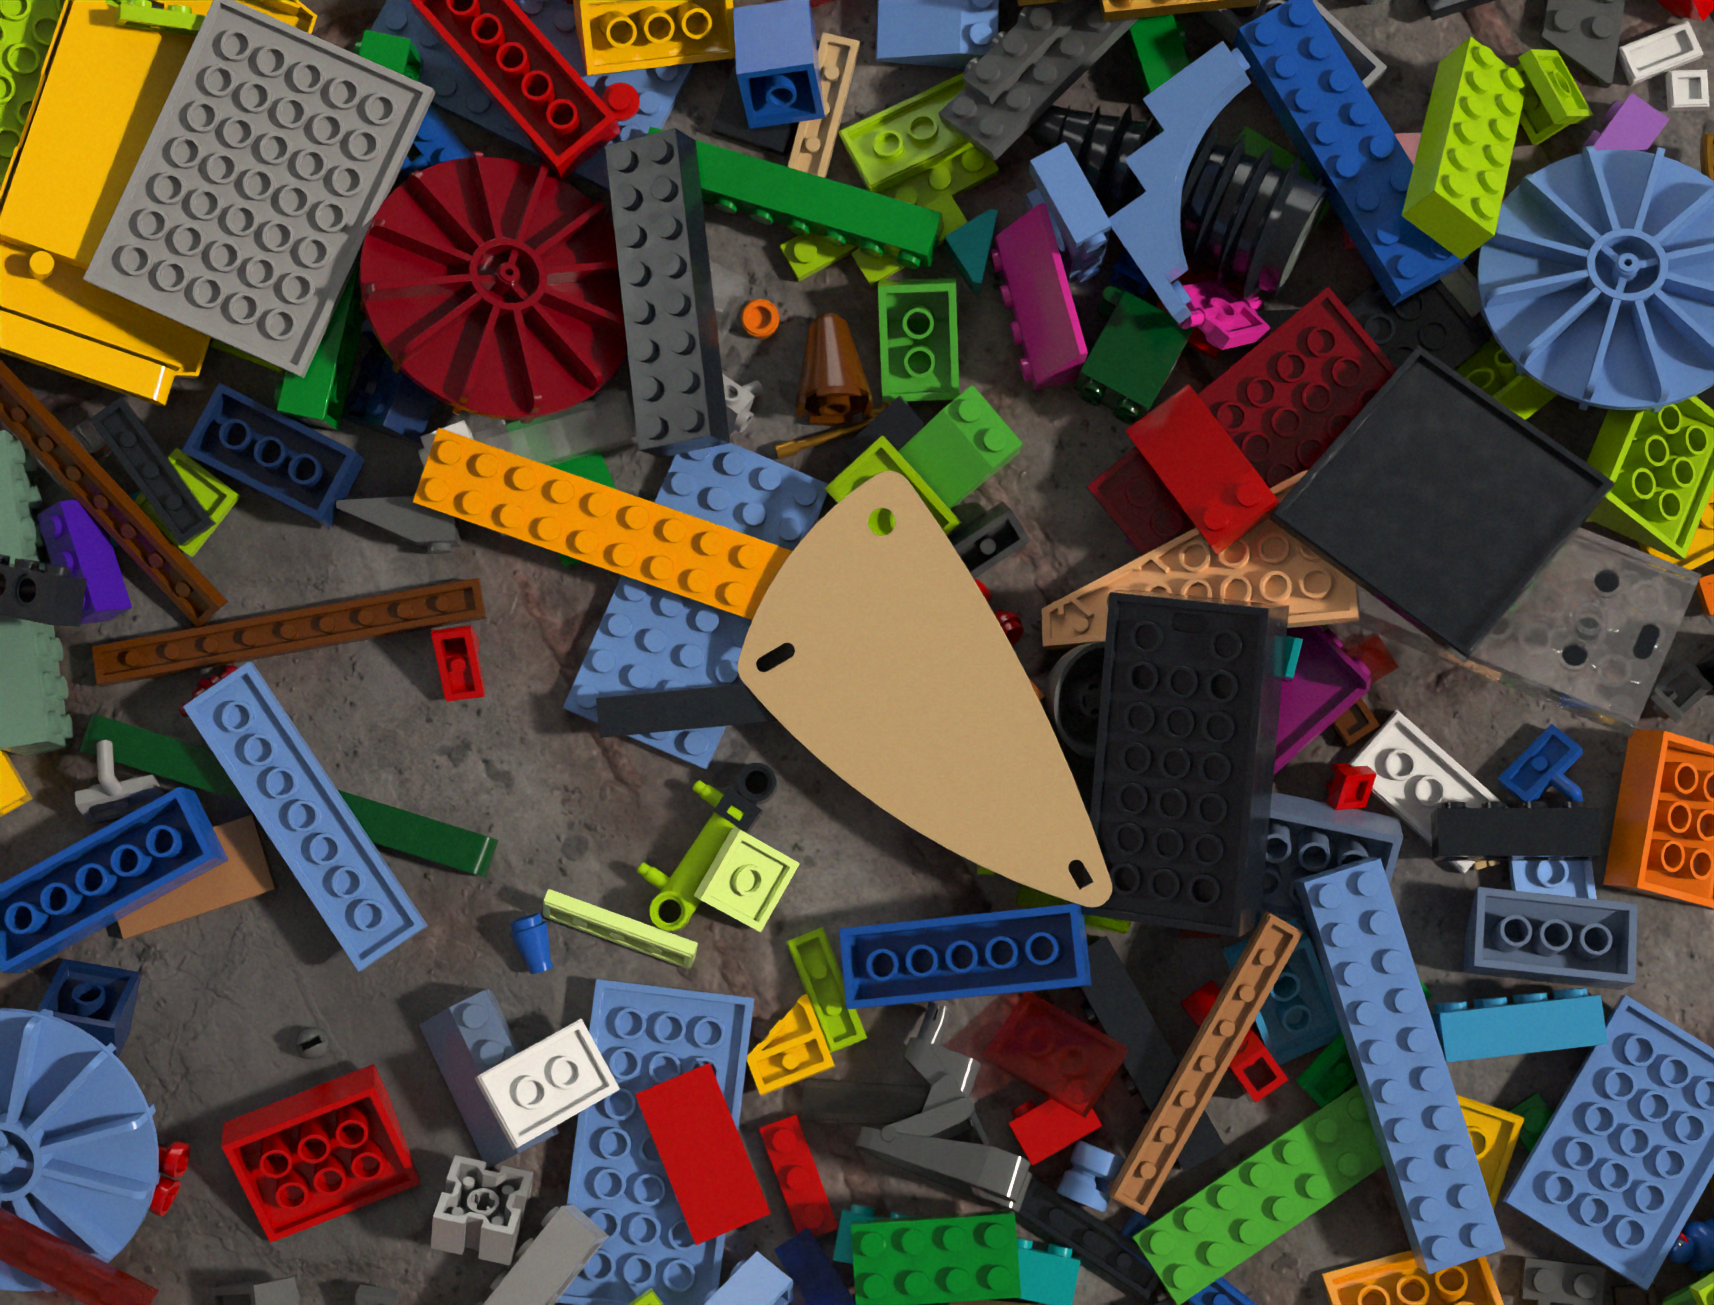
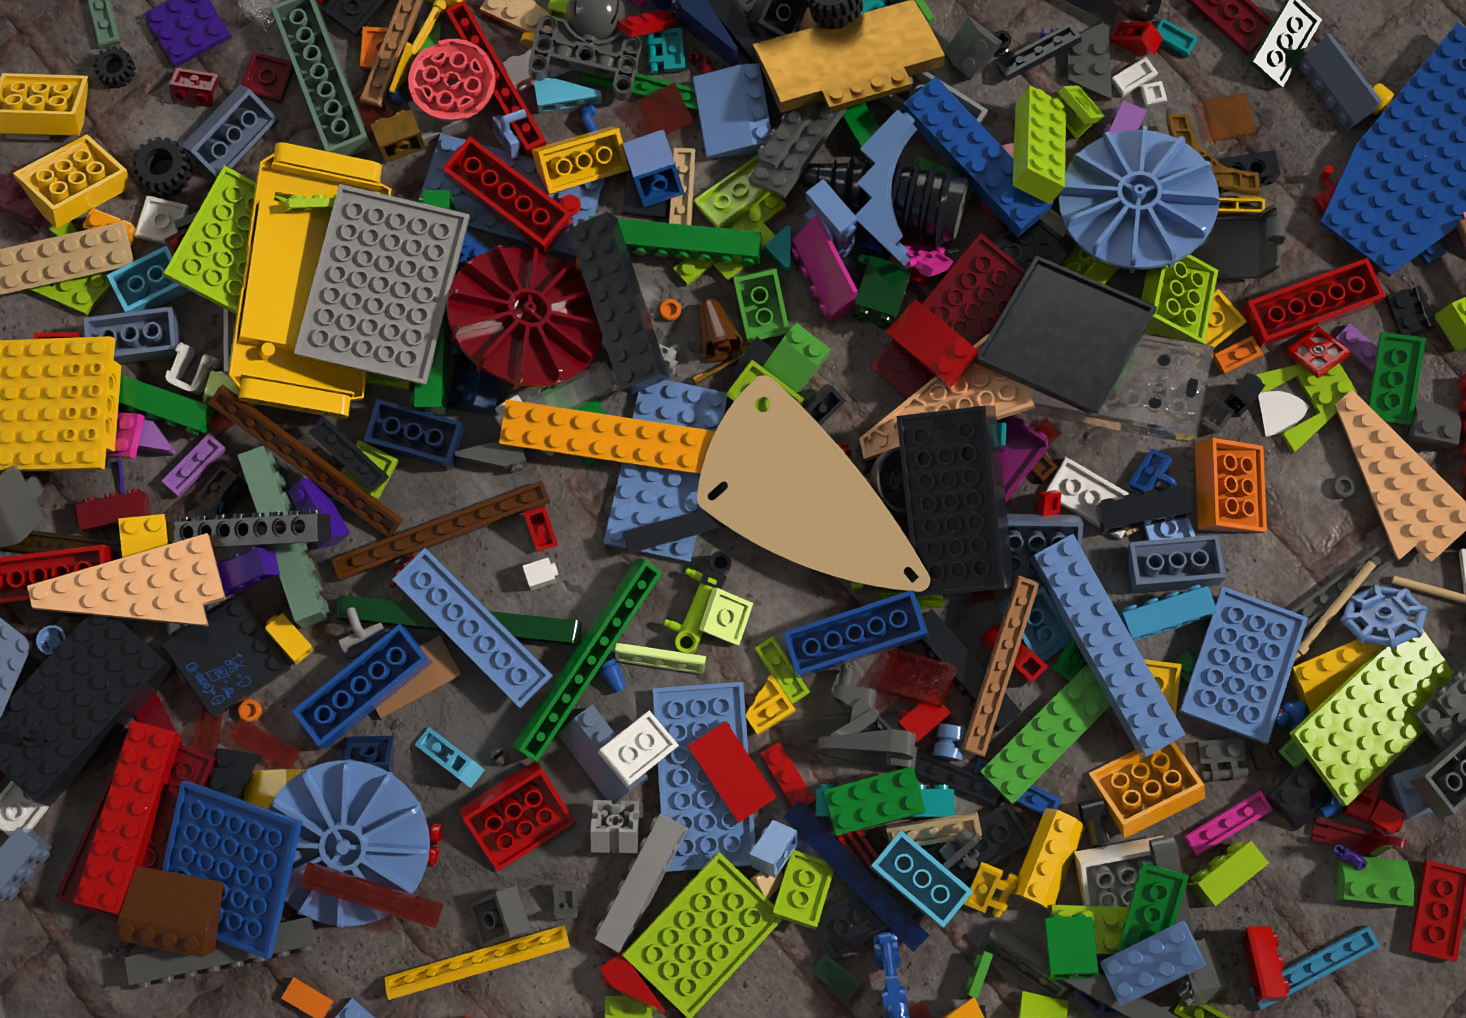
camera: 15 degrees left, 5 degrees down
none -> medium azure slope [415,727,485,788]
none -> green brick [512,558,663,762]
none -> white brick [523,558,559,591]

